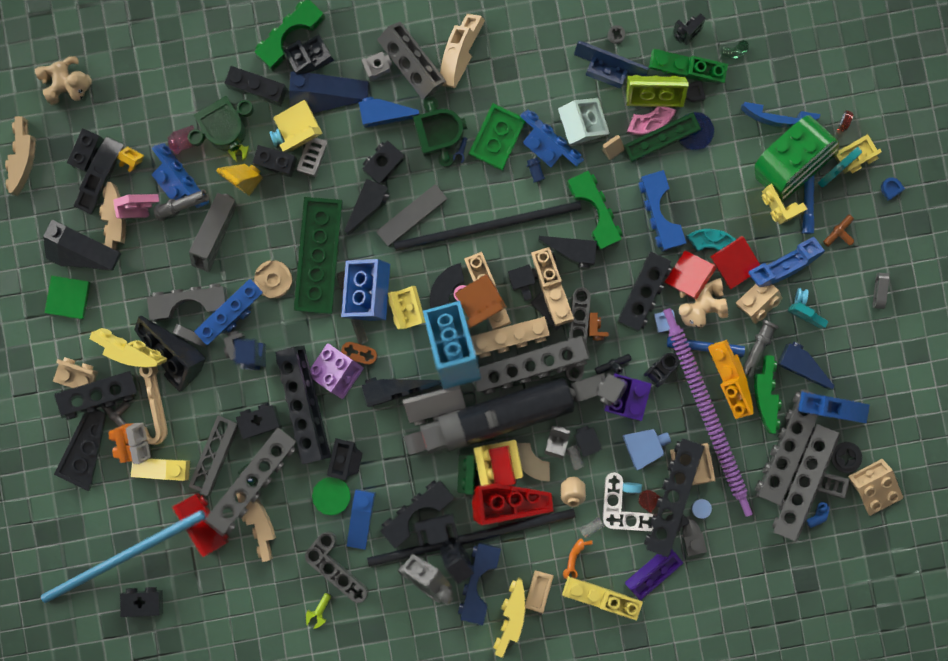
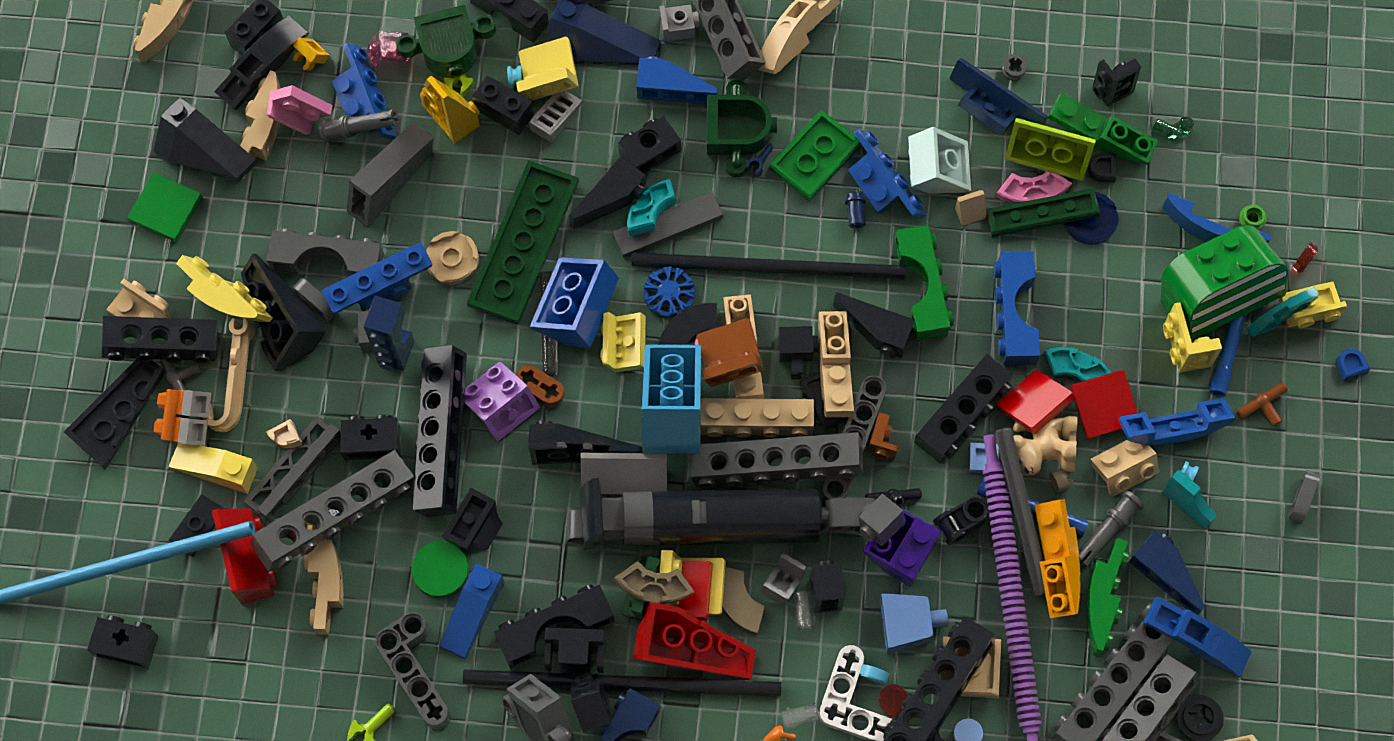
camera: 10 degrees right, 15 degrees down
tan head [561,477,586,507] -> none
none -> black plate [168,494,225,557]
none -> tan tile [266,419,303,448]
none -> black slope [580,478,604,550]
none -> dark tan tile [613,561,695,604]
none -> teal tile [627,179,677,237]
none -> blue wheel [644,266,695,318]
none -> dark grey axle [995,428,1045,596]
none -> dark tan hinge [1050,469,1073,494]
none -> bright green plate [1239,205,1267,230]

